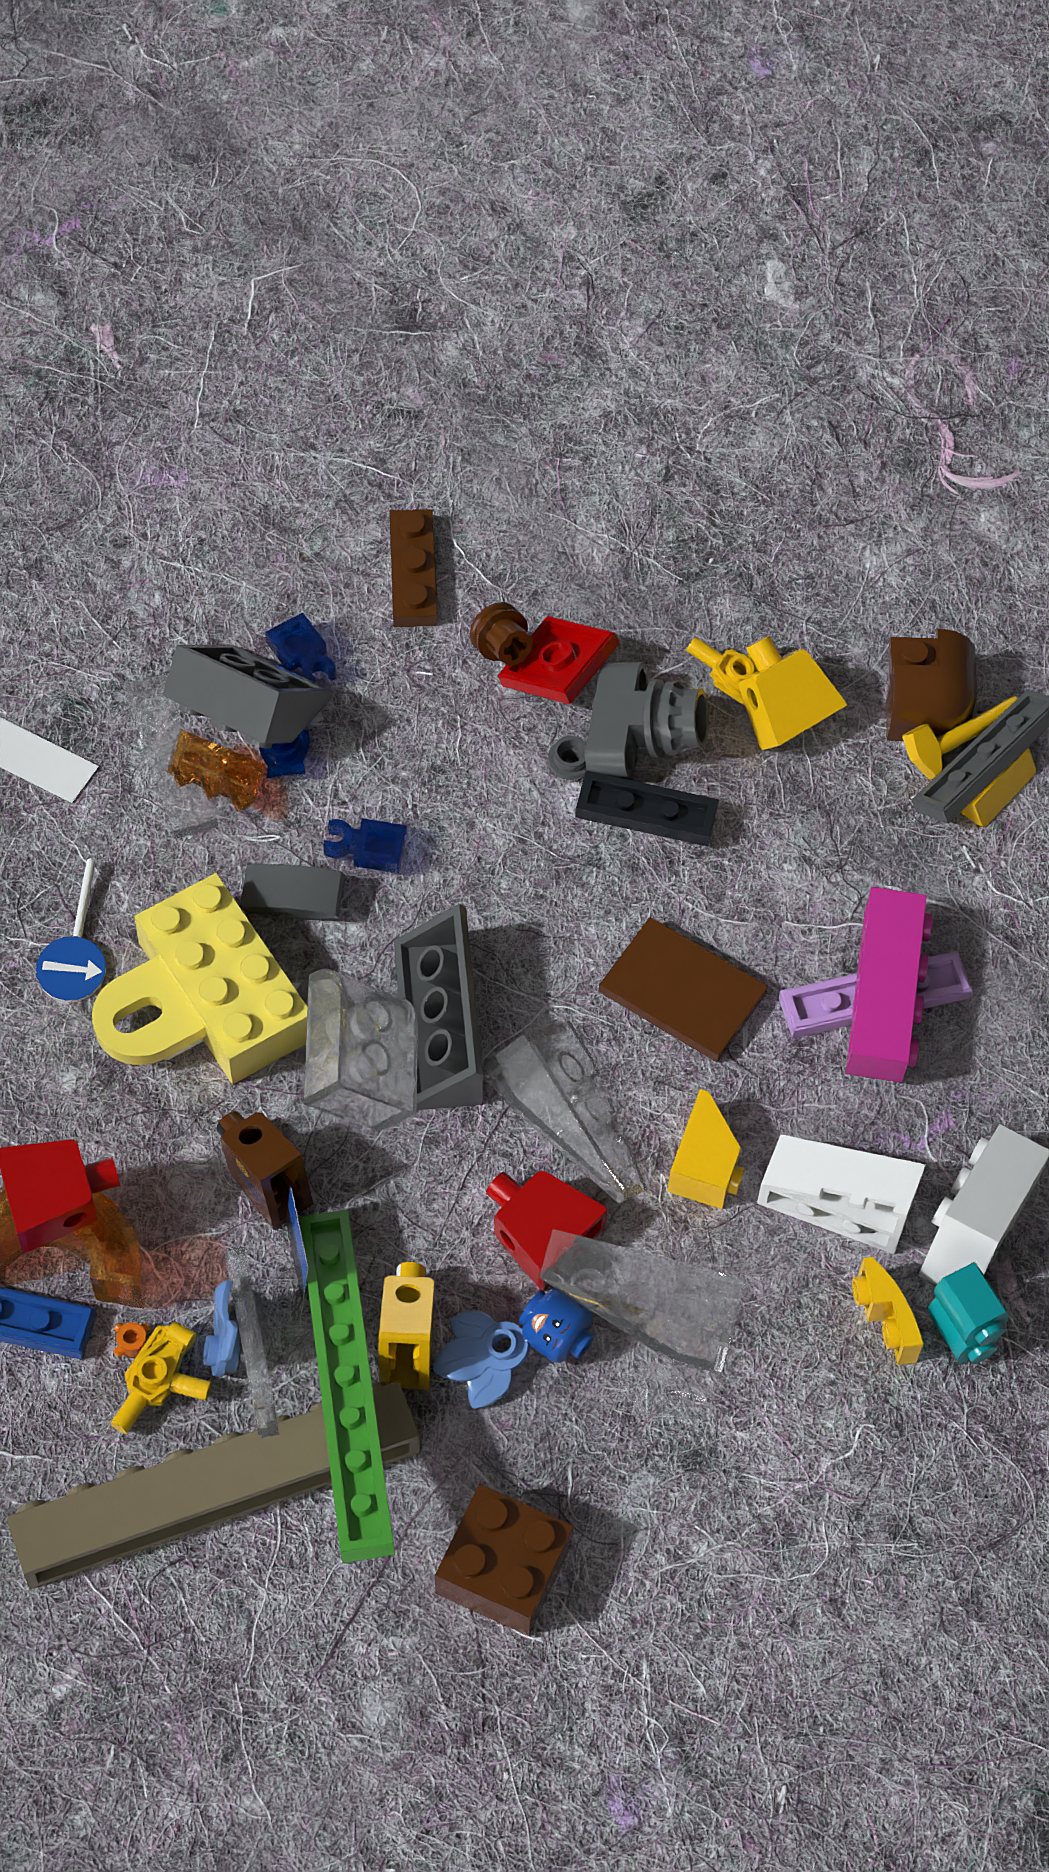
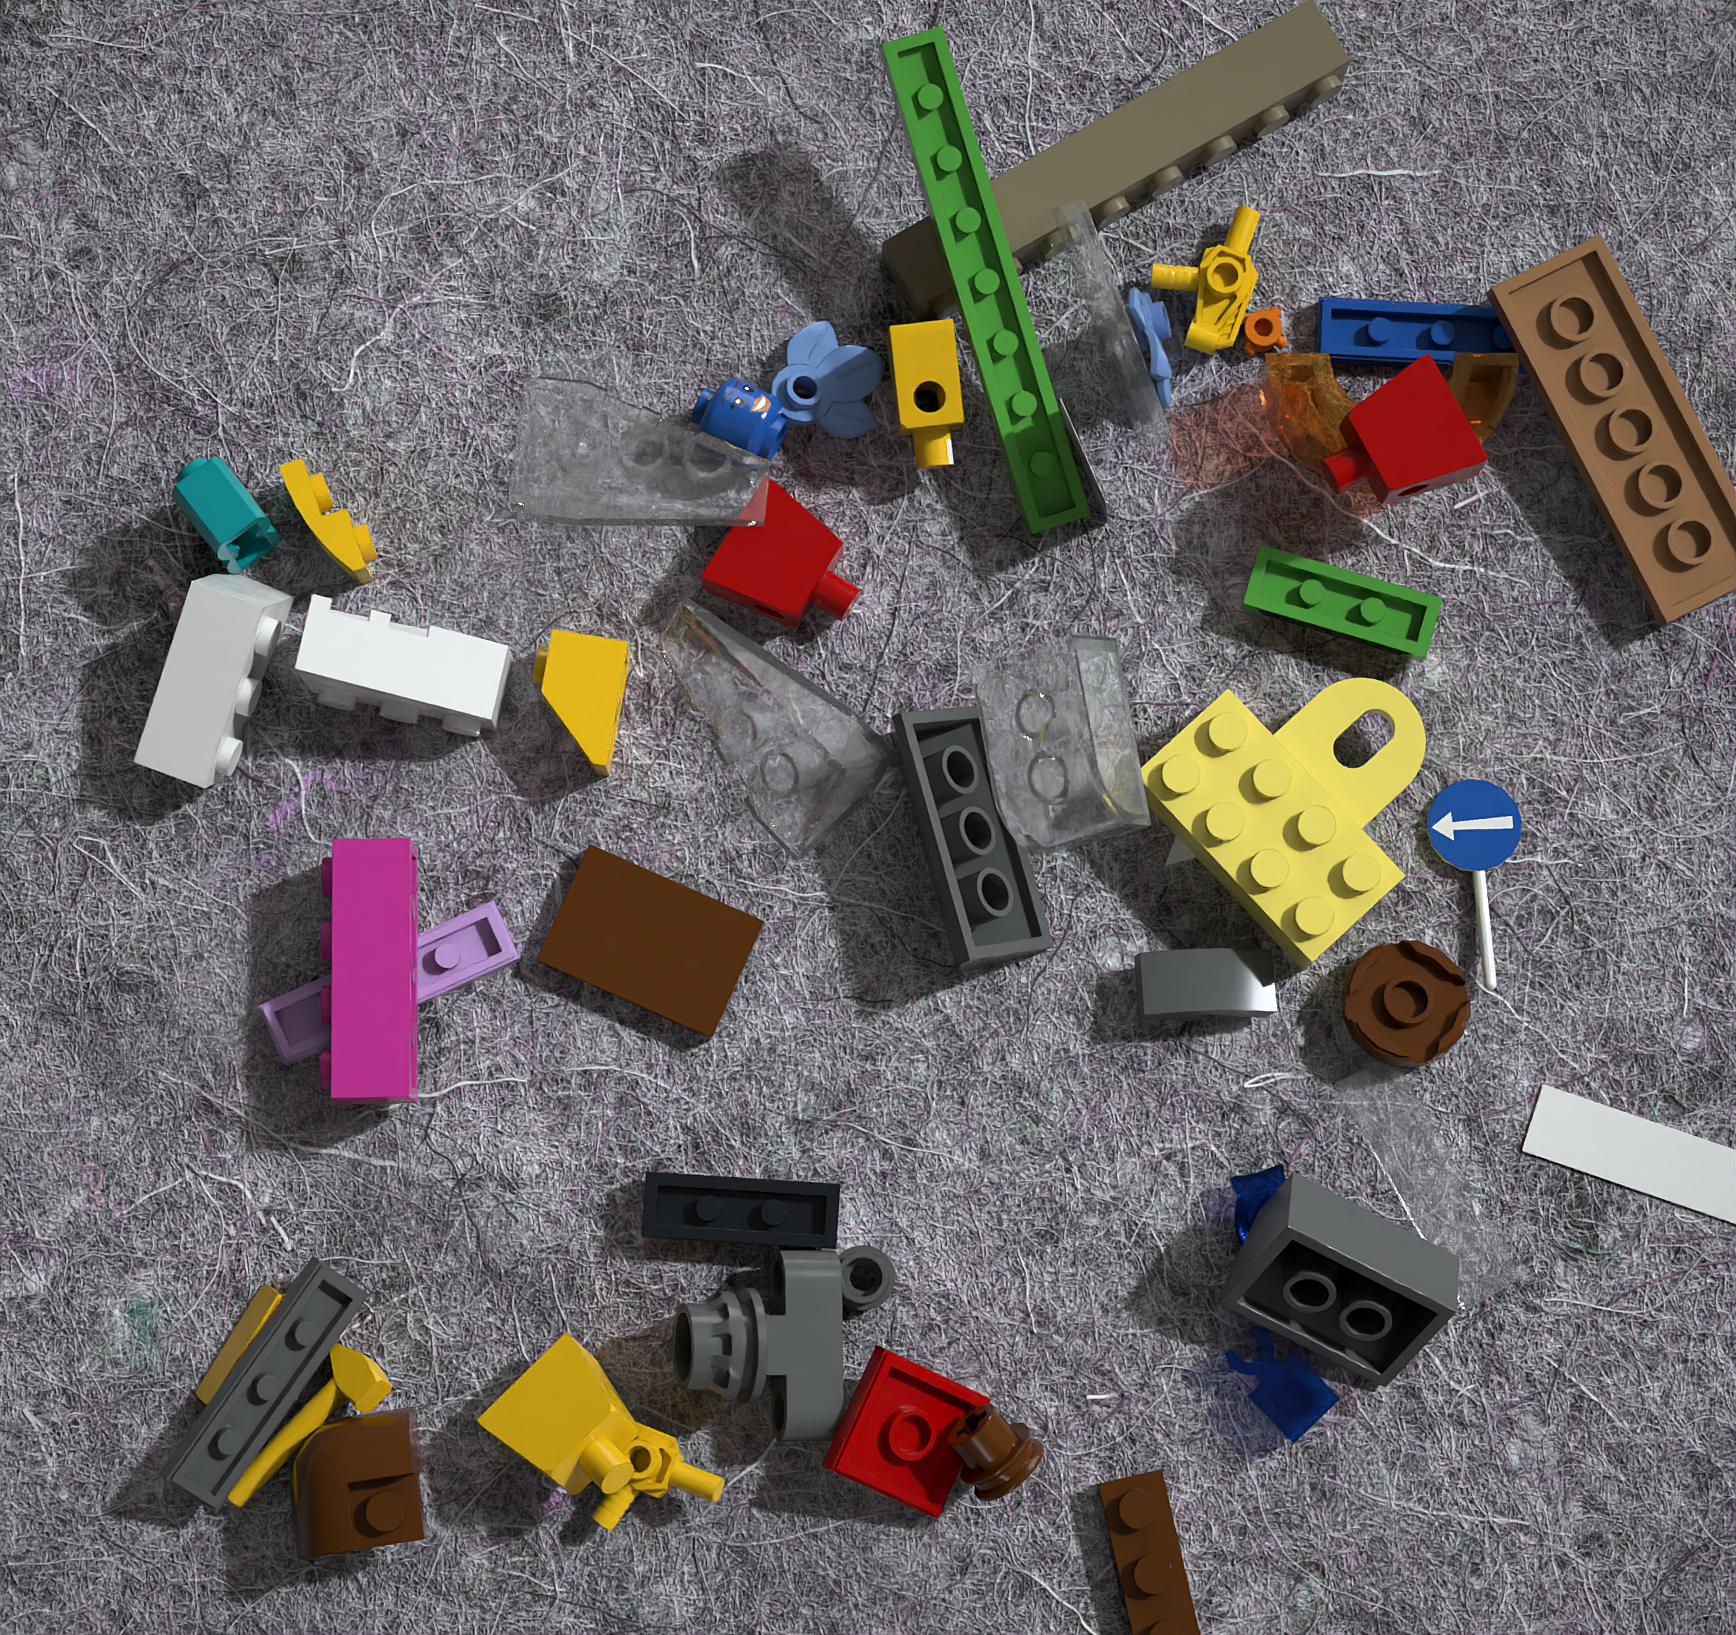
camera: 170 degrees right, 20 degrees up
clear orange plate [166,729,264,812] -> none
reddish brown torso [216,1111,314,1230] -> none
clear blue plate [323,818,407,874] -> none
reddish brown brick [435,1484,574,1636] -> none
none -> bright green plate [1240,544,1442,662]
none -> reddish brown tile [1341,940,1471,1067]

